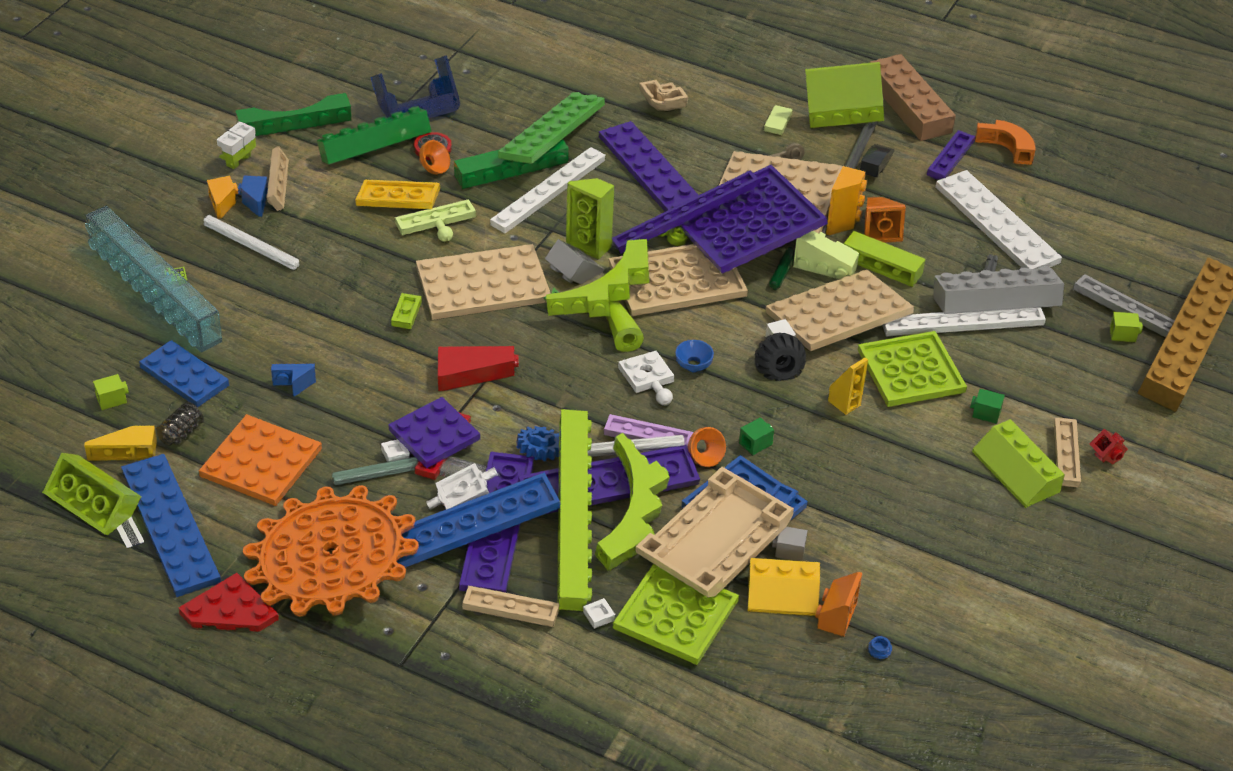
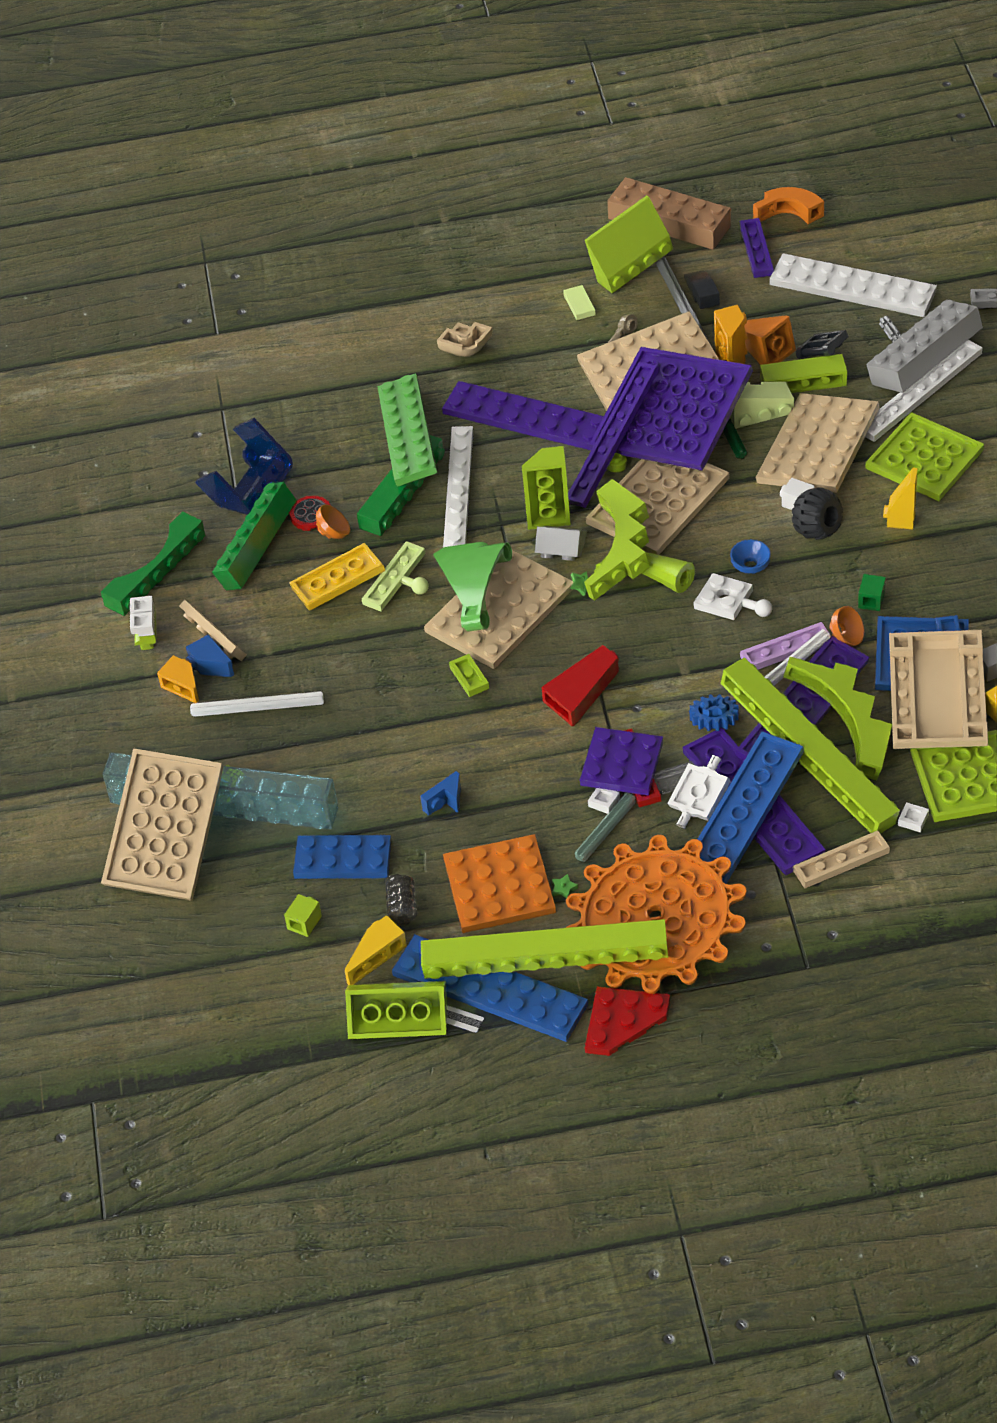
camera: 30 degrees left, 5 degrees up
none -> tan plate [101,748,224,901]
none -> lime brick [421,919,668,979]
none -> bright green panel [433,542,512,631]
none -> bright green piece [552,874,578,898]
none -> black plate [796,330,849,360]

